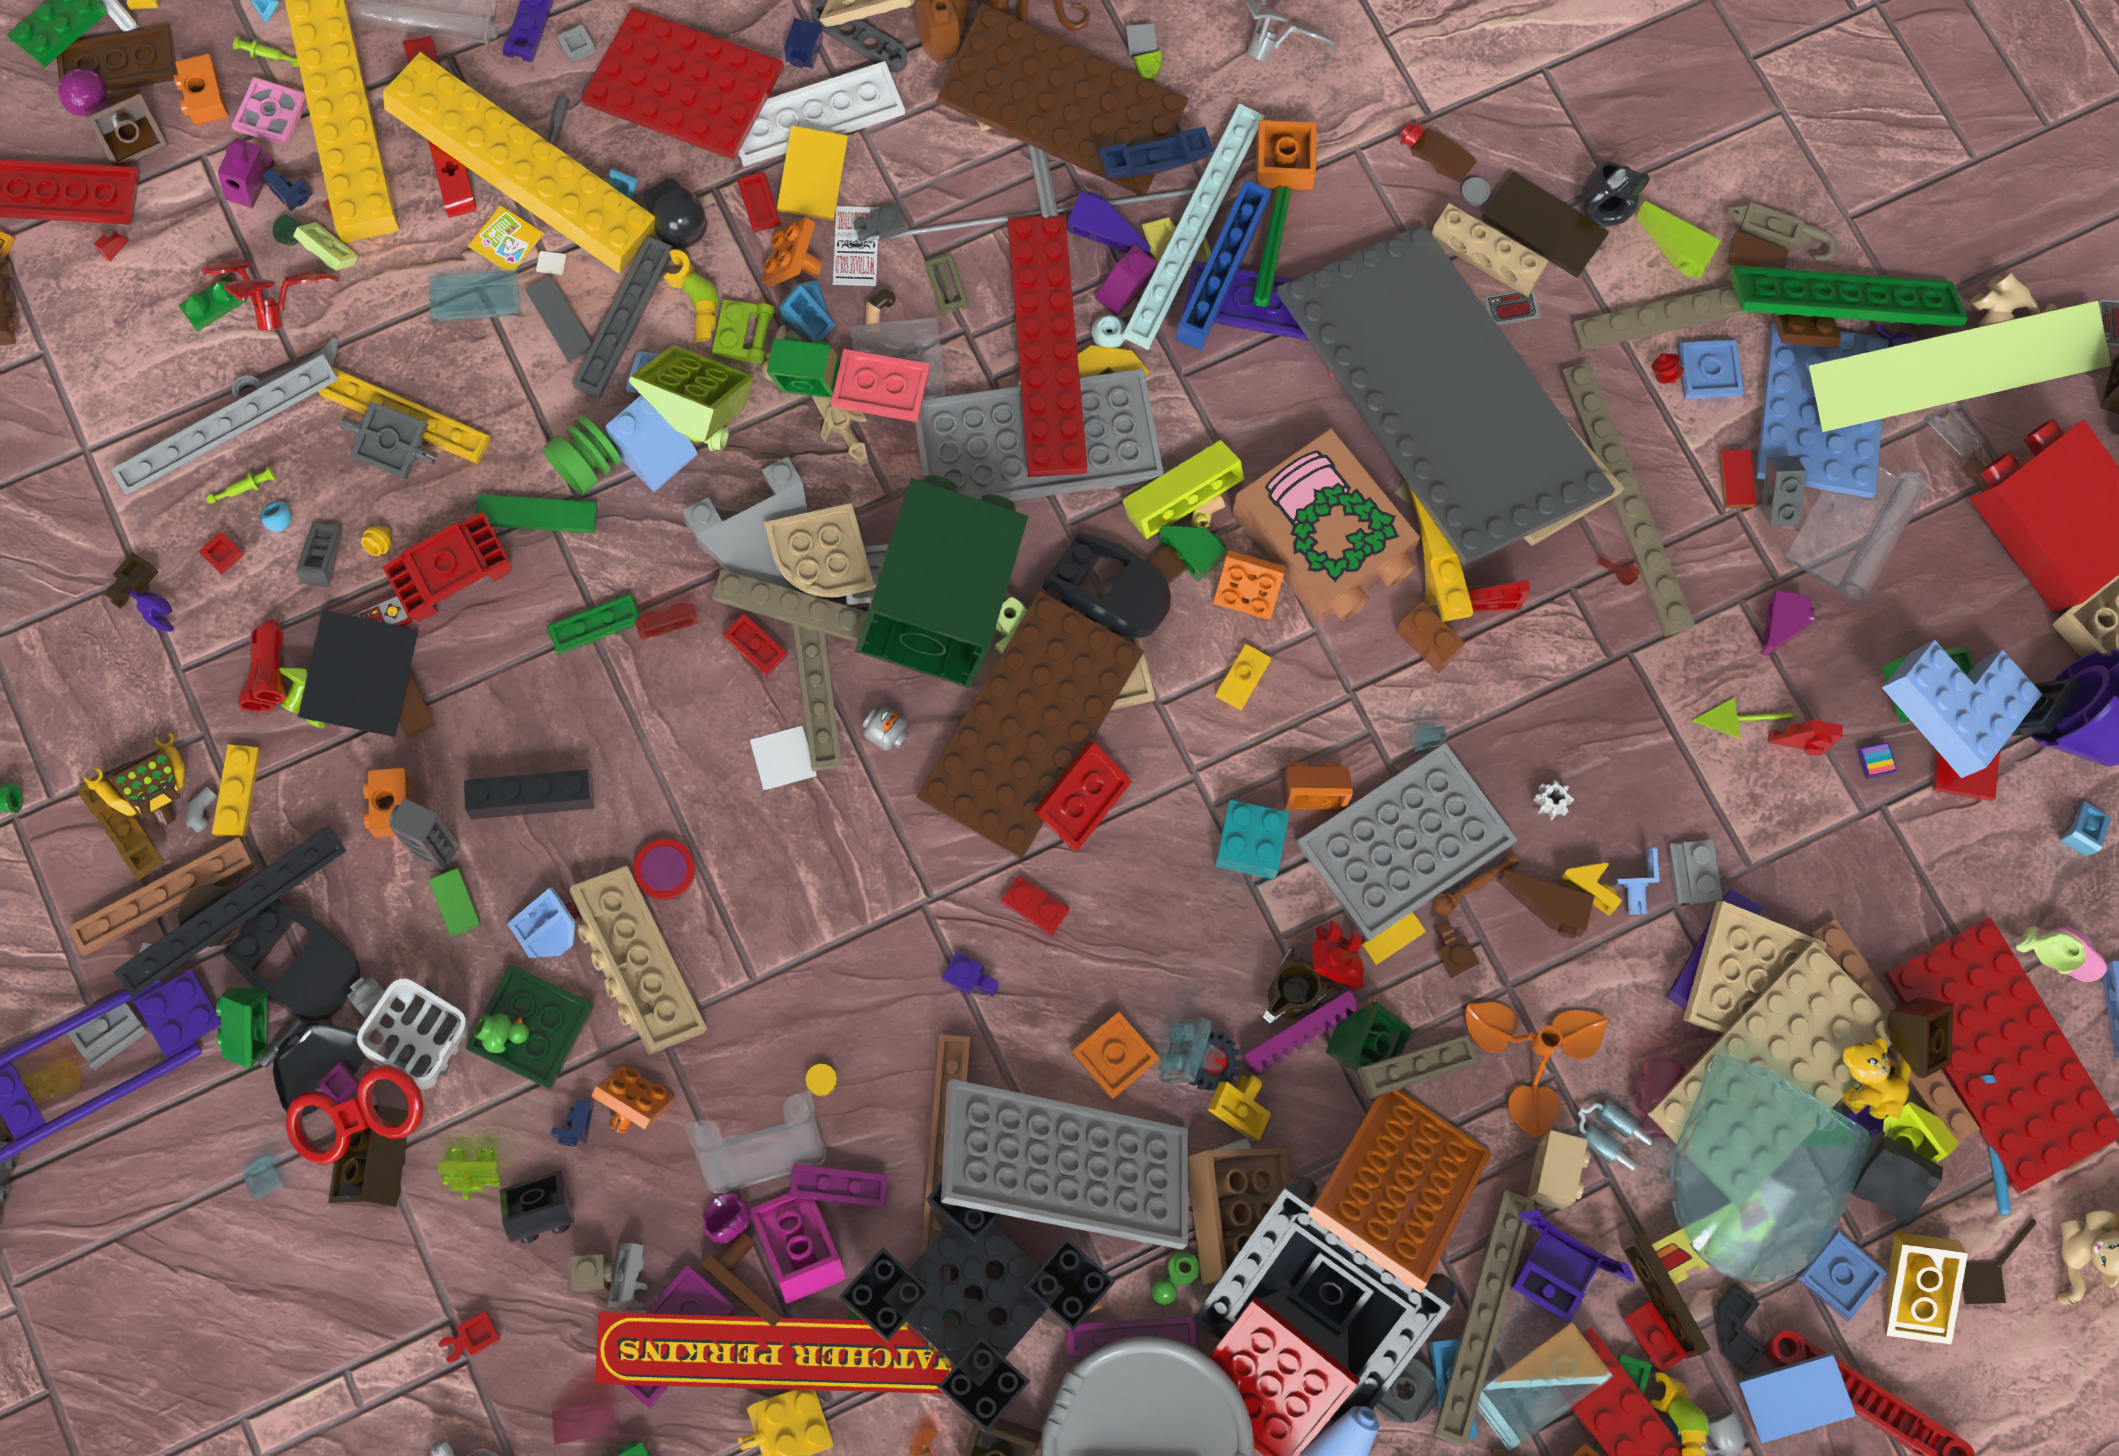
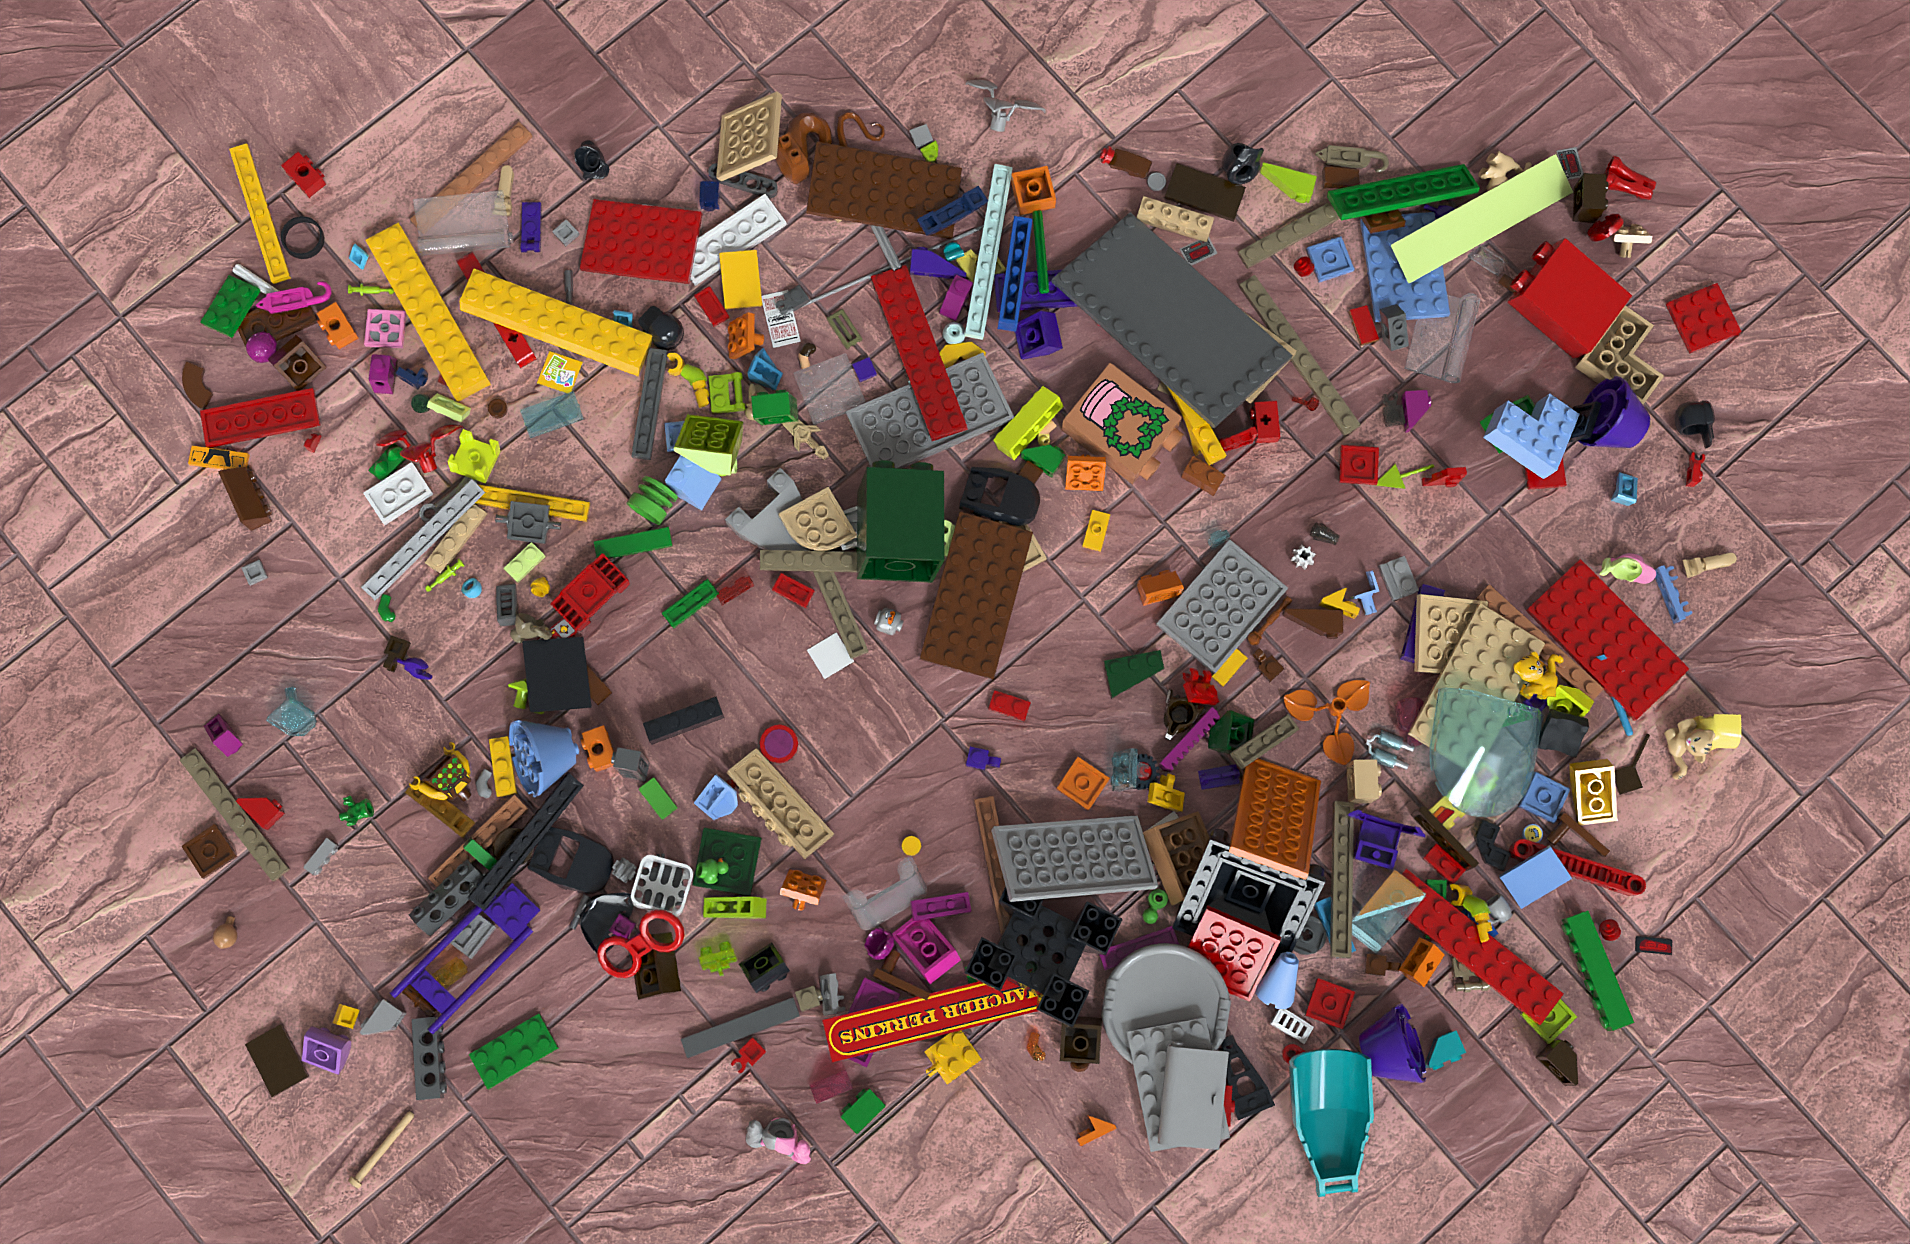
camera: 15 degrees left, 5 degrees up
red plate [198,532,244,575] -> none
green slope [216,987,268,1068] -> none
red piece [238,619,287,712] -> none
clear light blue slope [242,1154,285,1200] -> none
dark grey tile [526,276,592,362] -> none
white sticker [536,251,566,275] -> none
dark blue bracket [551,1099,594,1147] -> none
coral plate [831,349,931,422] -> none
red plate [1033,741,1132,851] -> none
teal brick [1215,800,1290,880] -> none
tile [1857,742,1897,779] -> none
dark brown slope [1887,997,1954,1078] -> none
none -> dark pink plate [256,281,332,314]
none -> white plate [363,462,433,525]
none -> green arm [378,594,396,622]
none -> dark grey brick [409,859,484,937]
none -> tan plate [425,504,487,574]
none -> neon yellow panel [448,429,501,483]
none -> green piece [463,837,497,870]
none -> green plate [469,1014,559,1090]
none -> reddish brown tile [488,399,508,419]
none -> yellowish green plate [504,542,546,583]
none -> medium blue cone [509,720,579,797]
none -> dark tan hair [510,613,552,643]
none -> dark grey tile [681,998,800,1058]
none -> lime slope [703,897,767,919]
none -> dark purple tile [852,357,877,382]
none -> teal plate [943,242,964,262]
none -> dark purple slope [1015,311,1063,360]
none -> dark green wing [1104,650,1164,699]
none -> dark purple hinge [1198,764,1240,790]
none -> red brick [1249,401,1281,444]
none -> clear smoke cone [1310,522,1340,545]
none -> red plate [1339,445,1379,485]
none -> clear smoke plate [1382,393,1406,427]
none -> tile [1522,824,1543,843]
none -> reddish brown piece [1546,812,1610,857]

